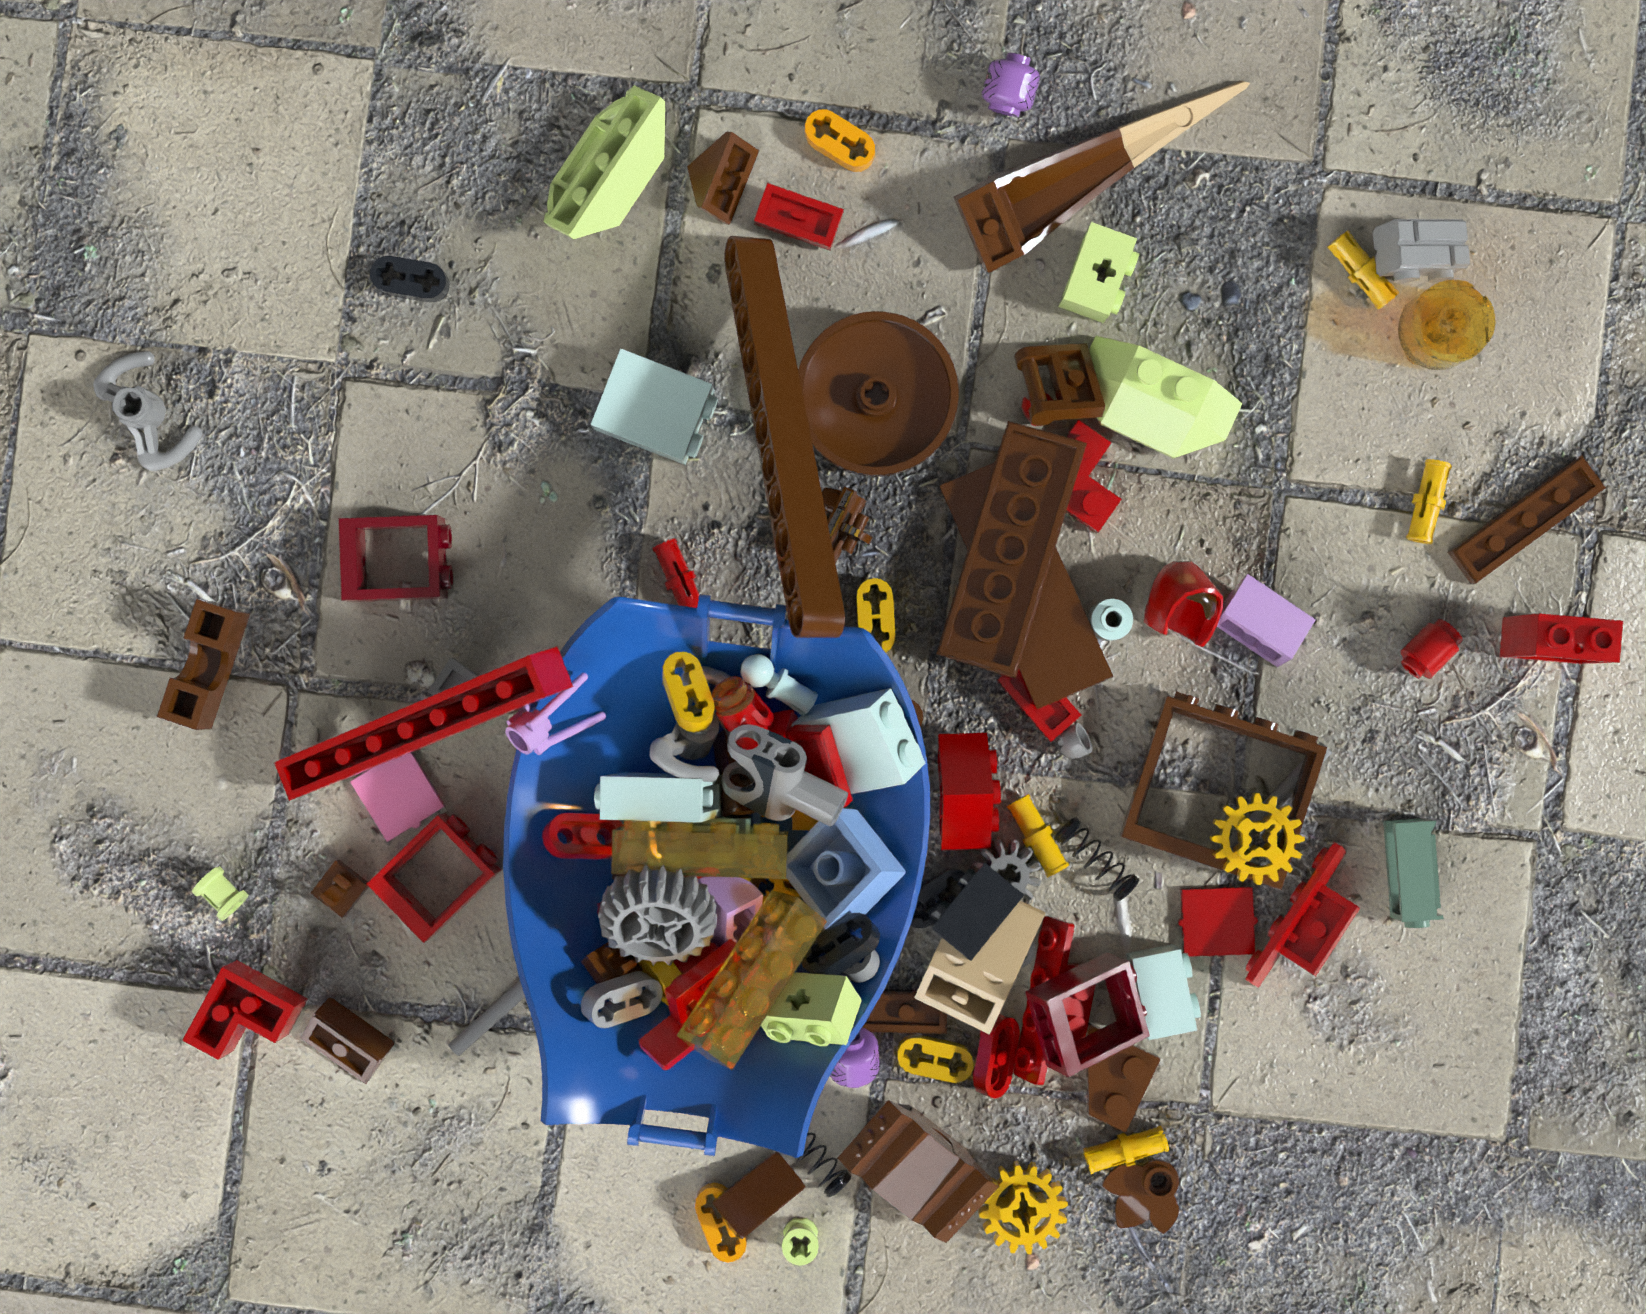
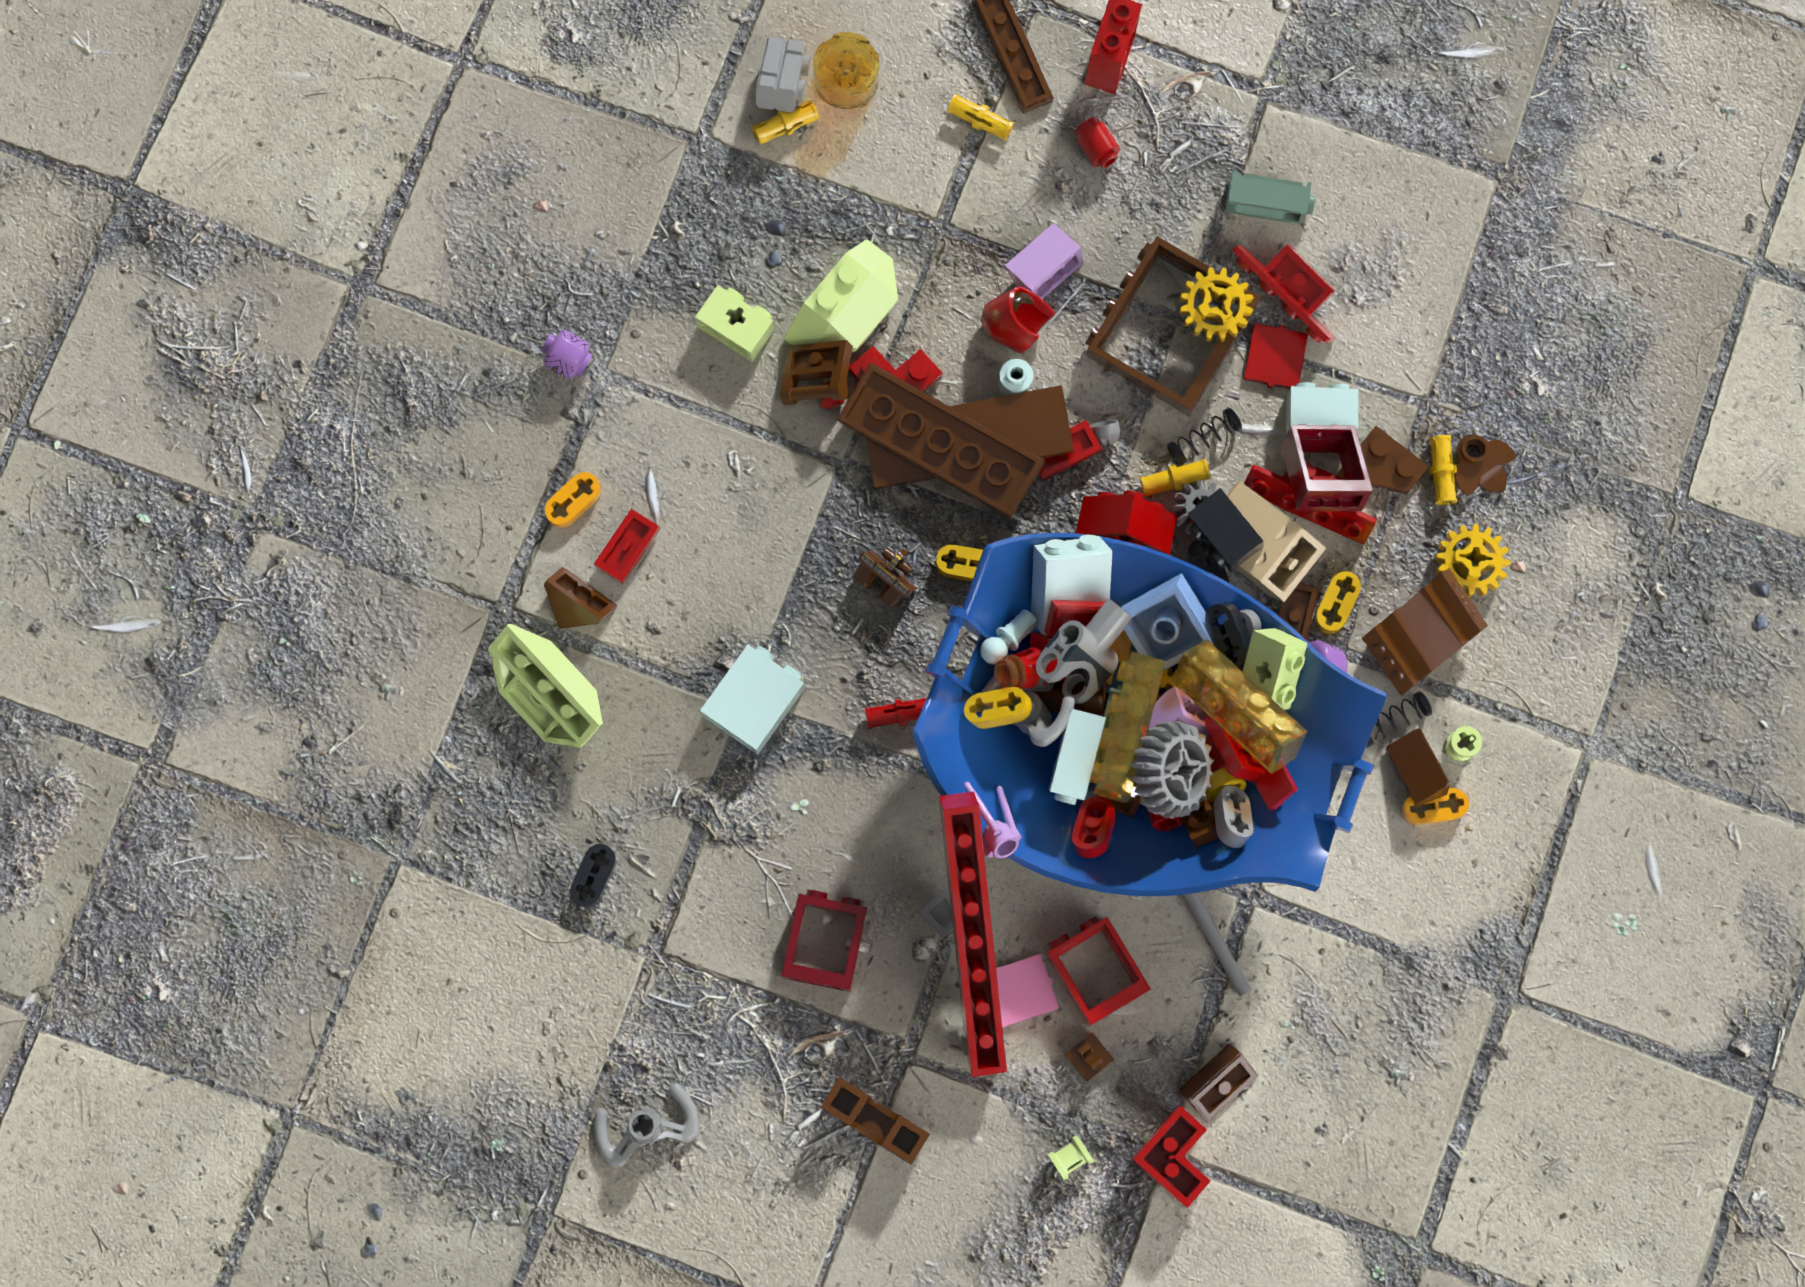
camera: 80 degrees left, 10 degrees down
reddish brown beam [724,236,845,638] -> none
reddish brown dish [798,311,959,477] -> none
reddish brown plate [953,81,1250,273] -> none
red plate [972,1014,1020,1099] -> none

